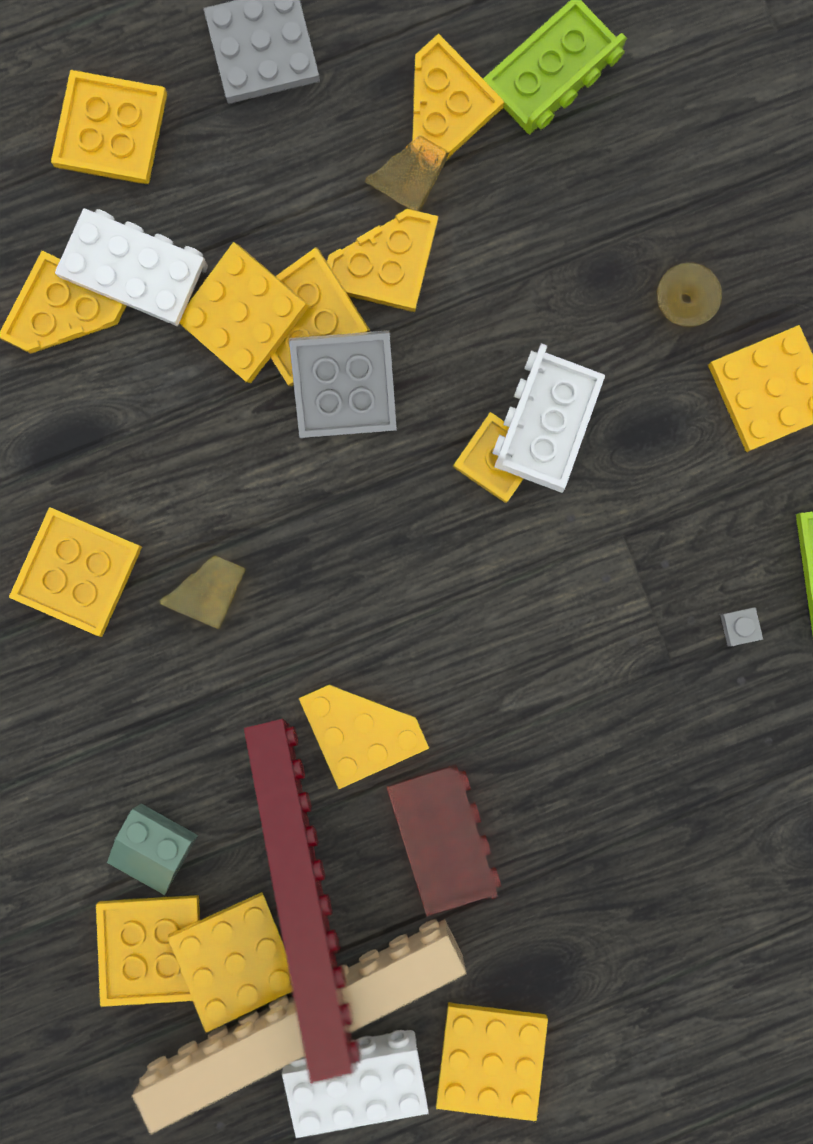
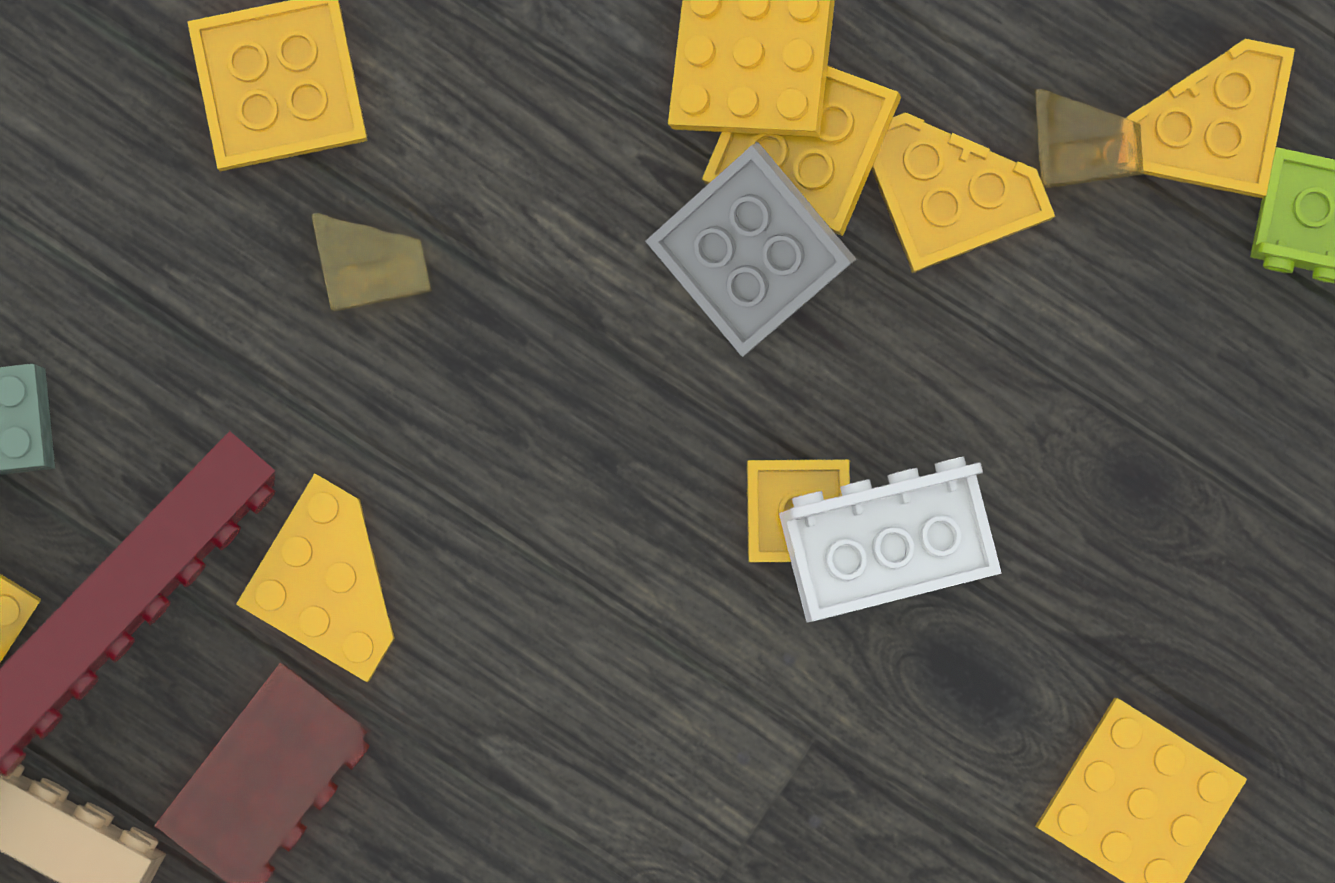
camera: 50 degrees right, 0 degrees up
clear yellow dish [657,263,722,327] -> none

